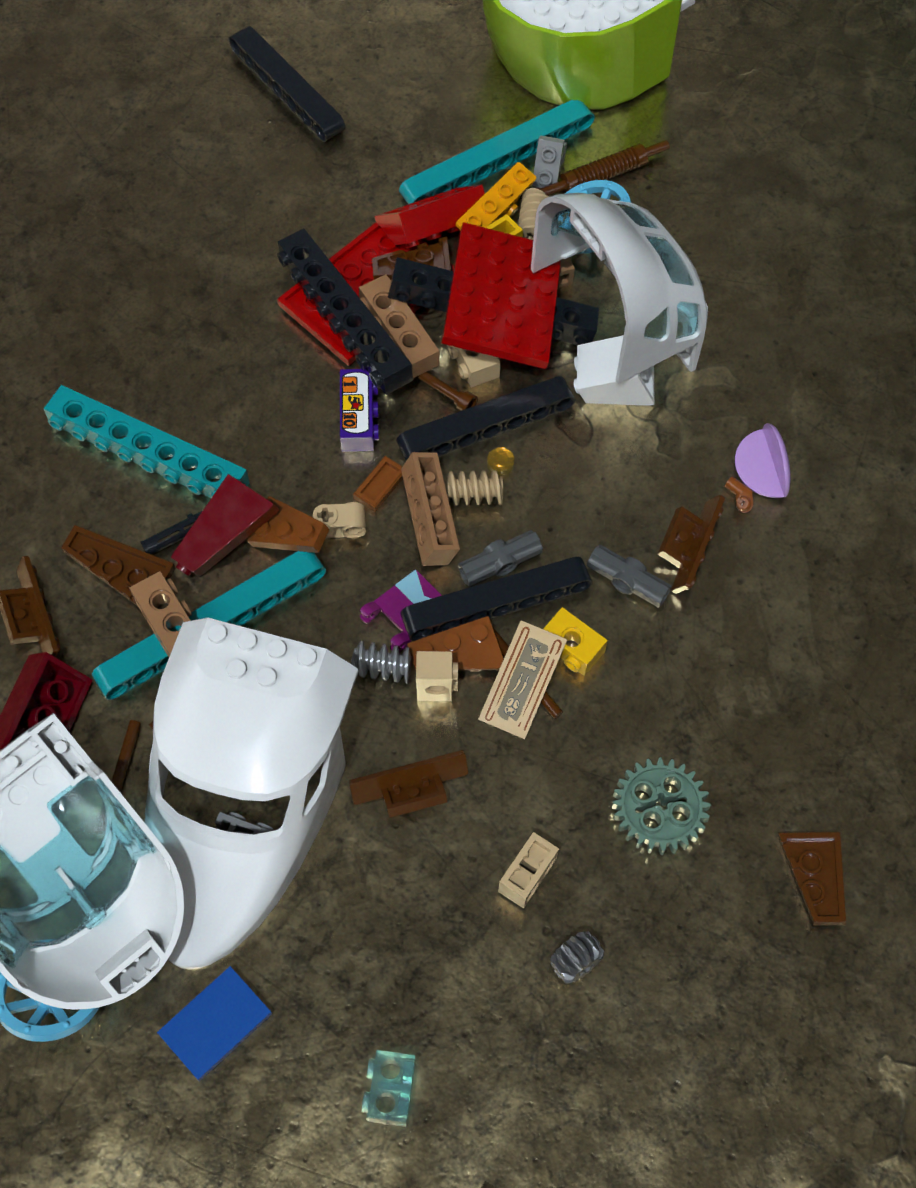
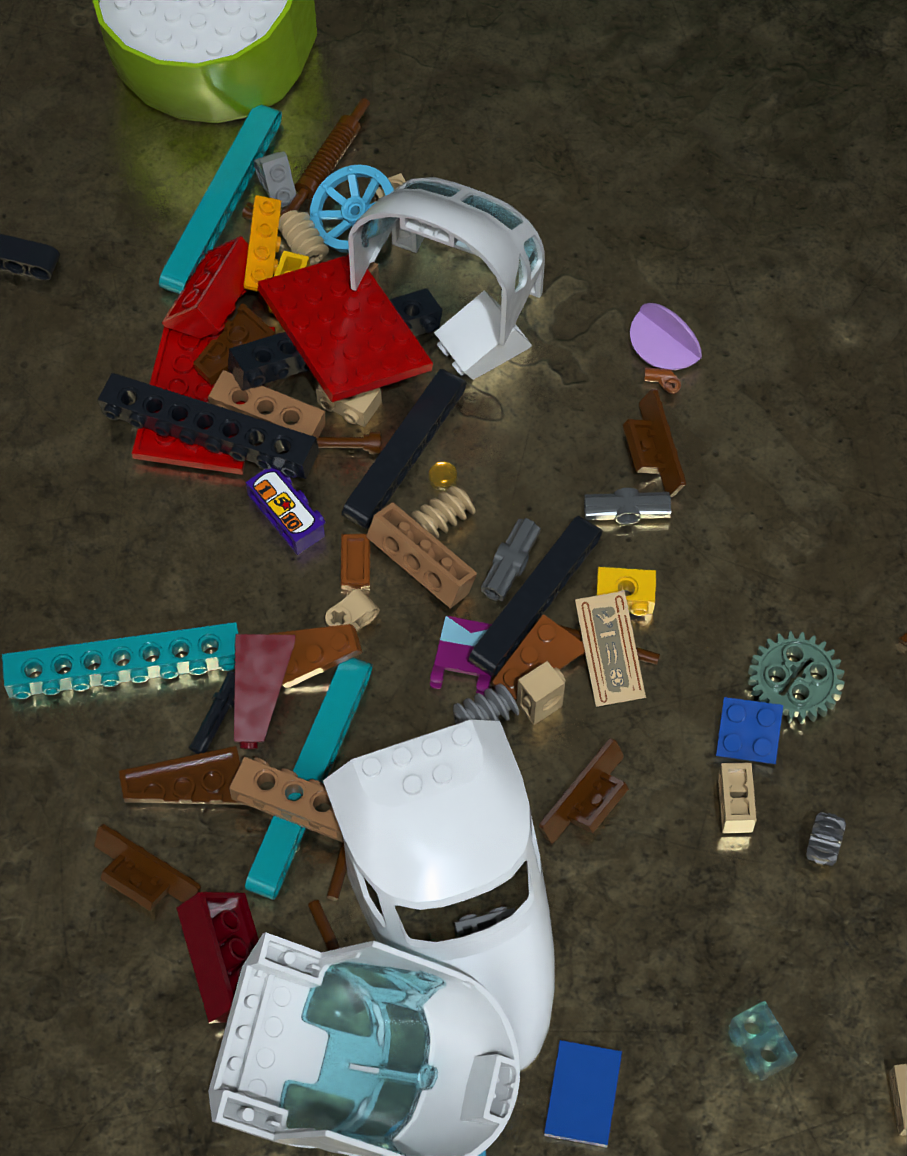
camera: 35 degrees left, 0 degrees up
none -> blue plate [716,697,783,765]

